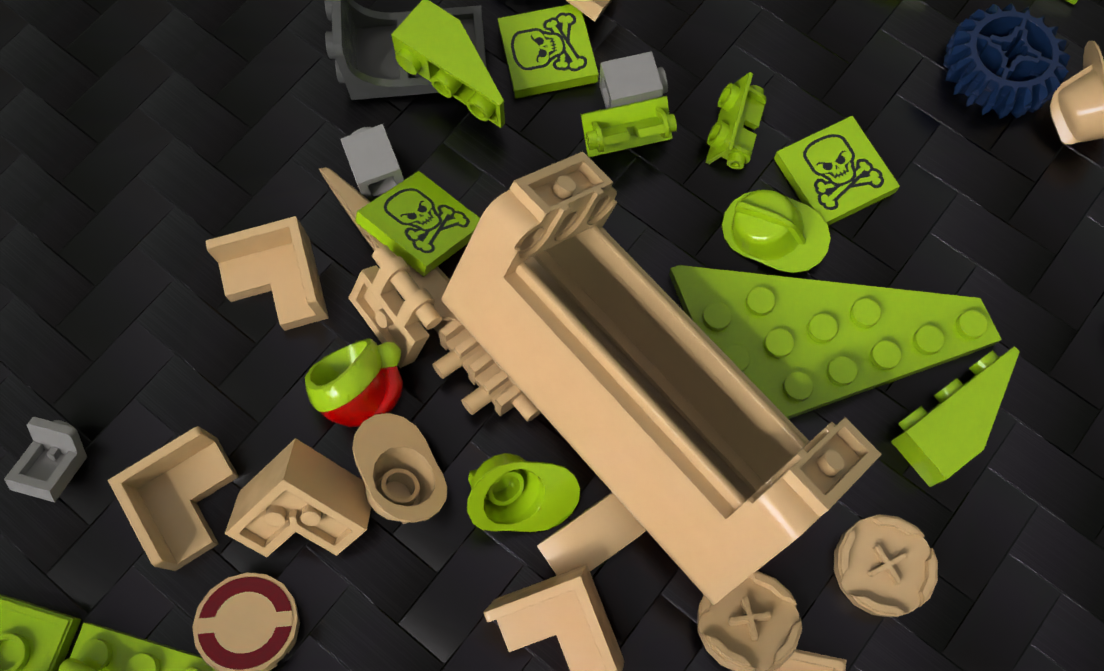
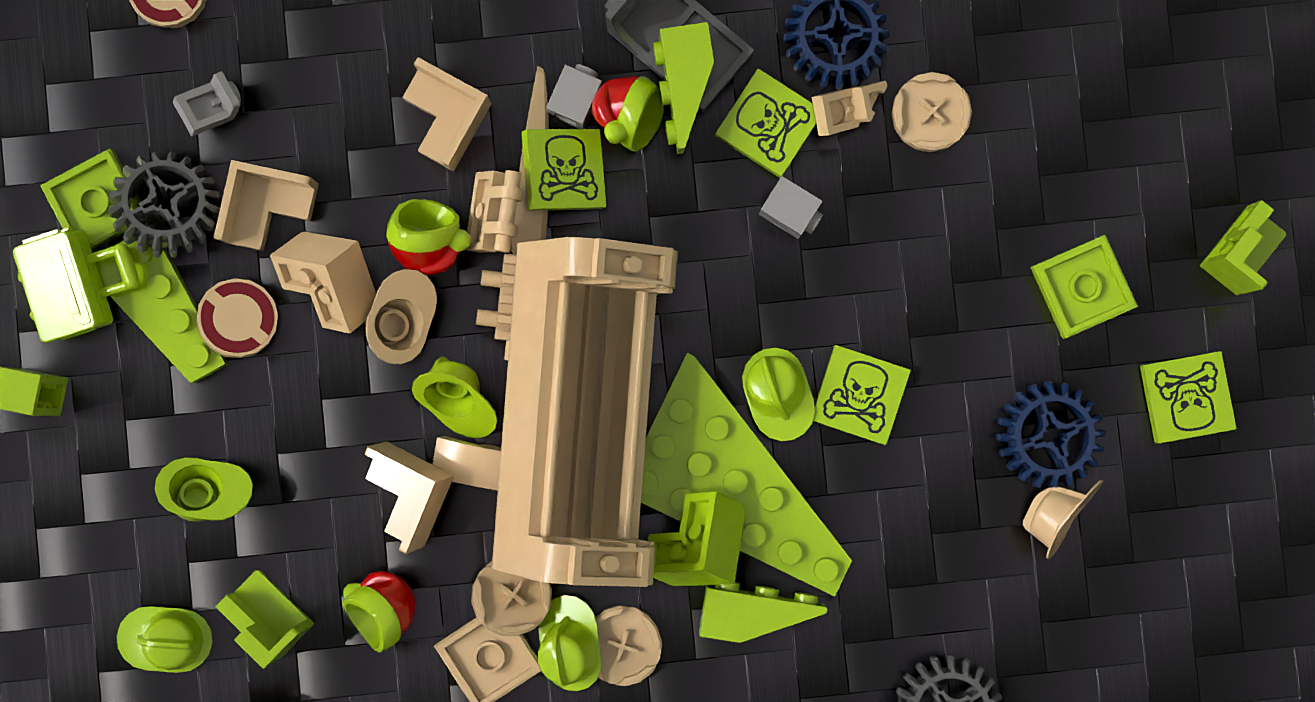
camera: 45 degrees right, 15 degrees up
lime hinge [581,96,677,157] -> none
lime hinge [705,72,767,170] -> none
none -> dark grey gear [108,151,220,258]
none -> lime piece [538,595,602,691]
none -> lime piece [591,76,664,152]
none -> lime panel [648,491,746,586]

